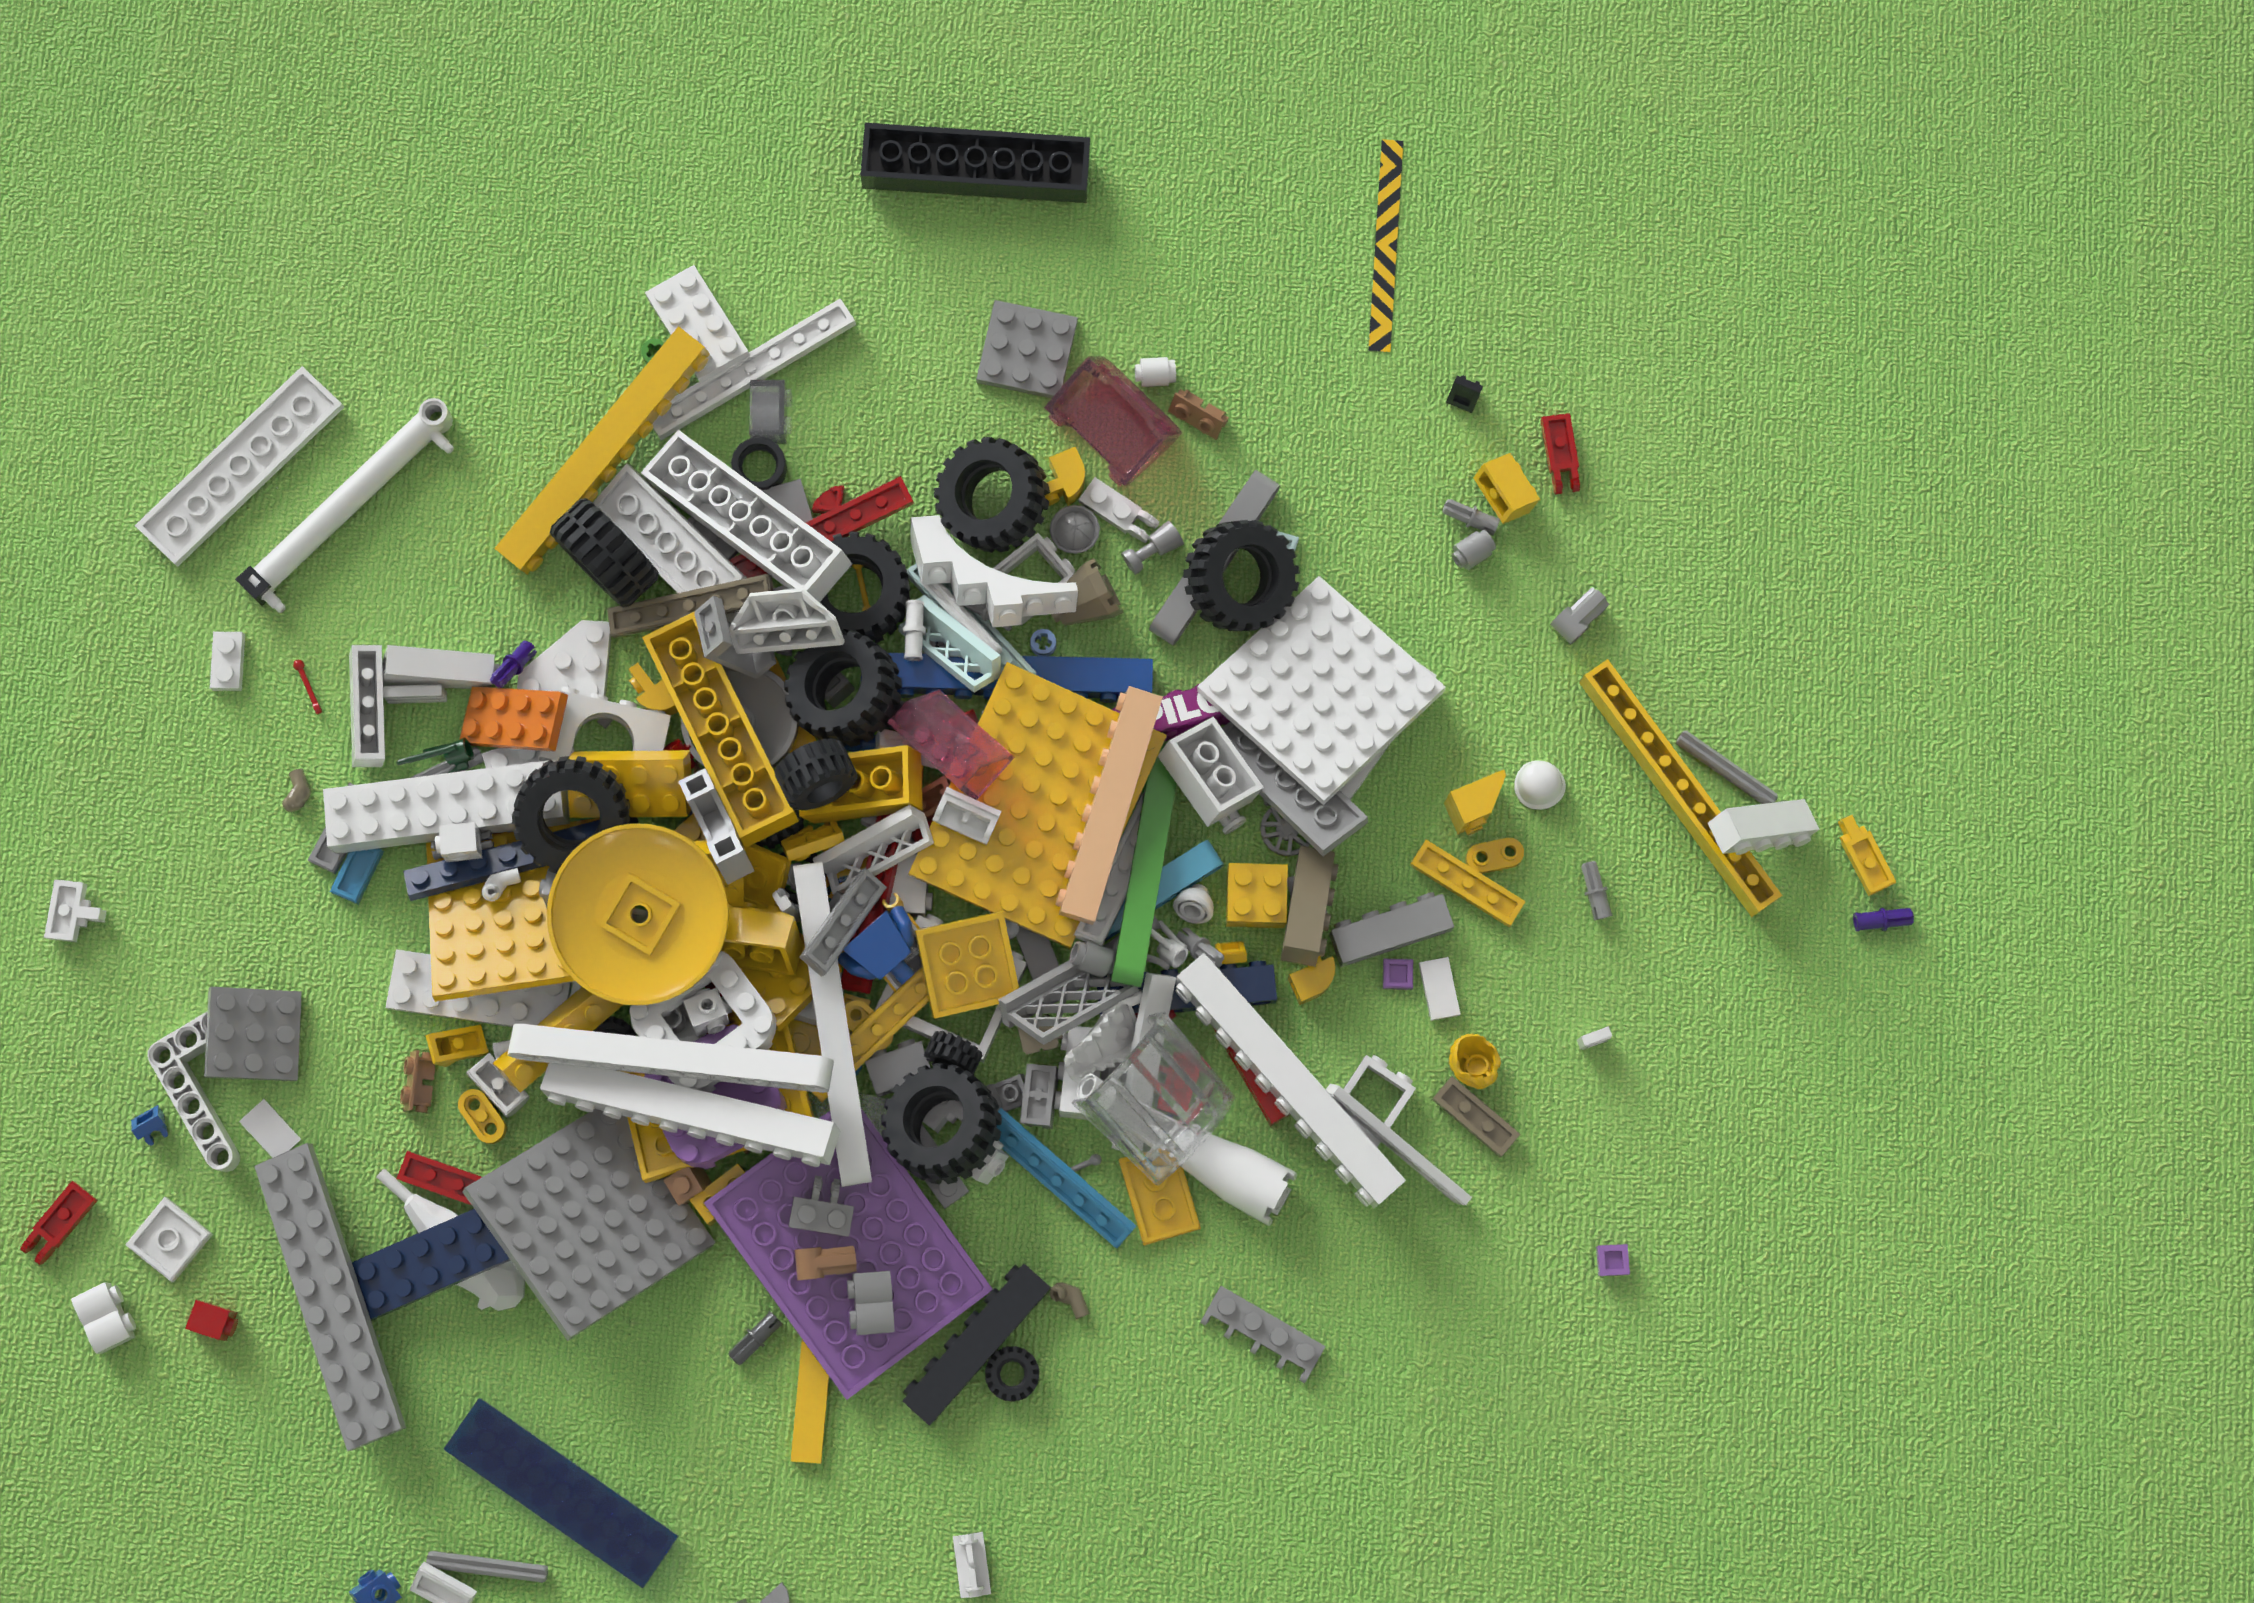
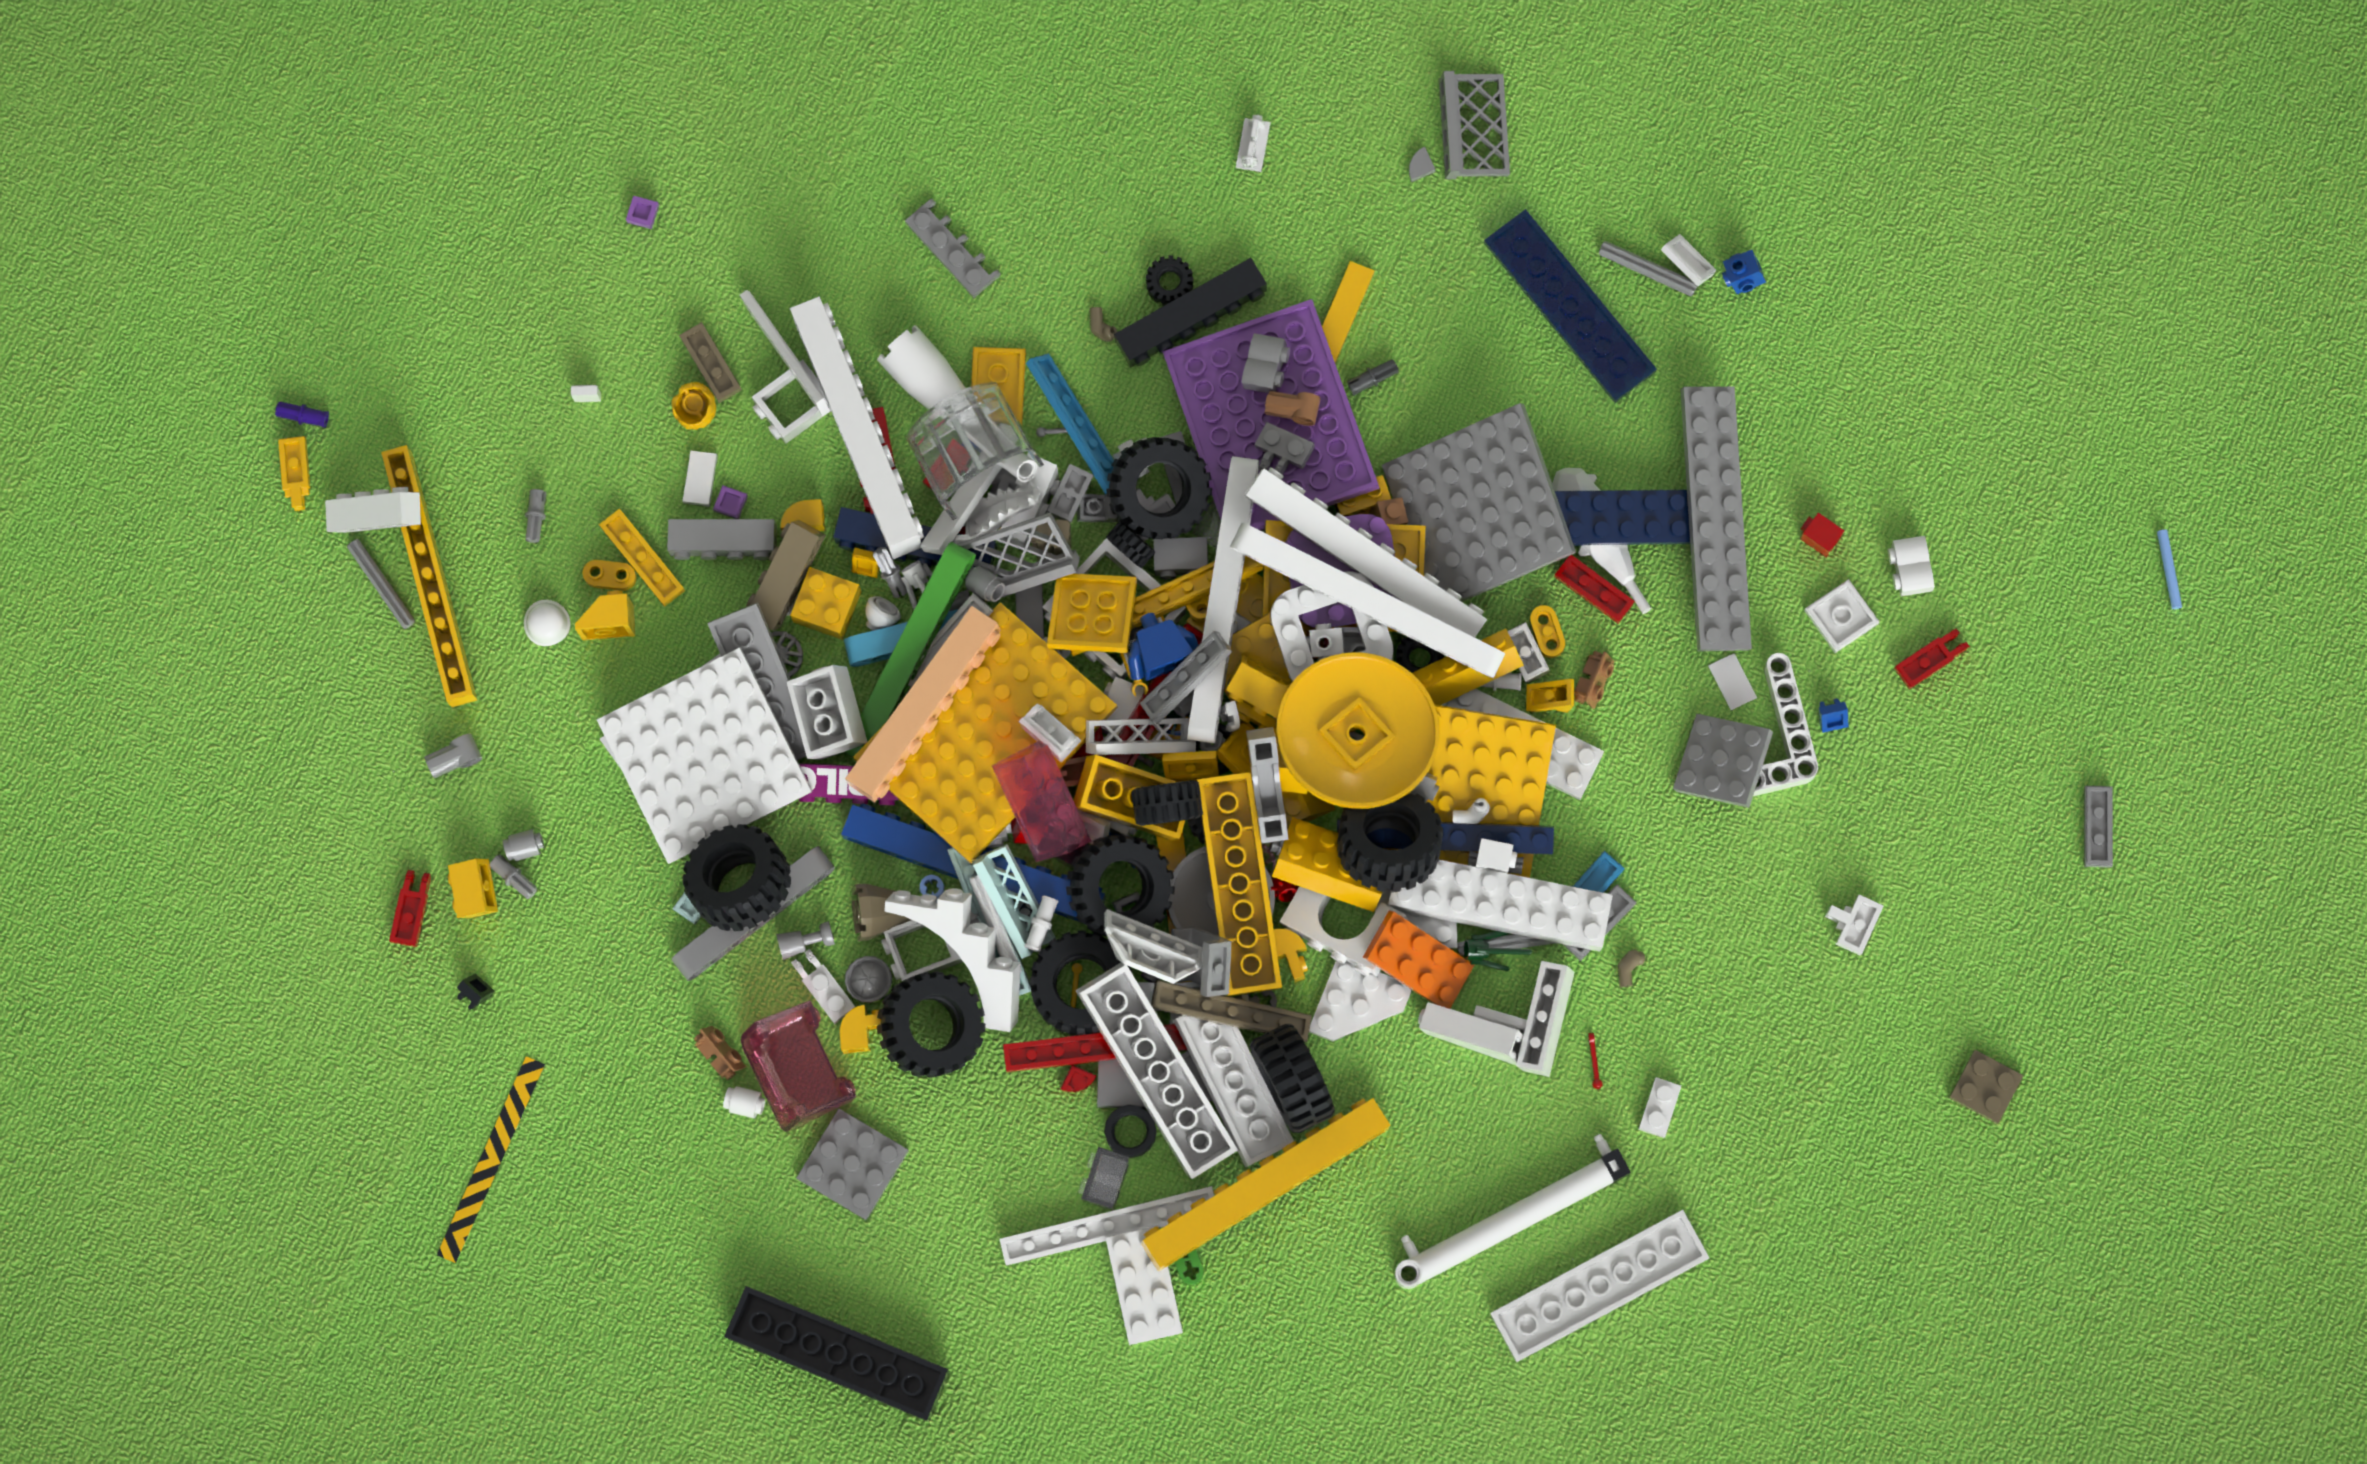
camera: 150 degrees left, 0 degrees up
dark purple axle [490,641,537,688] -> none

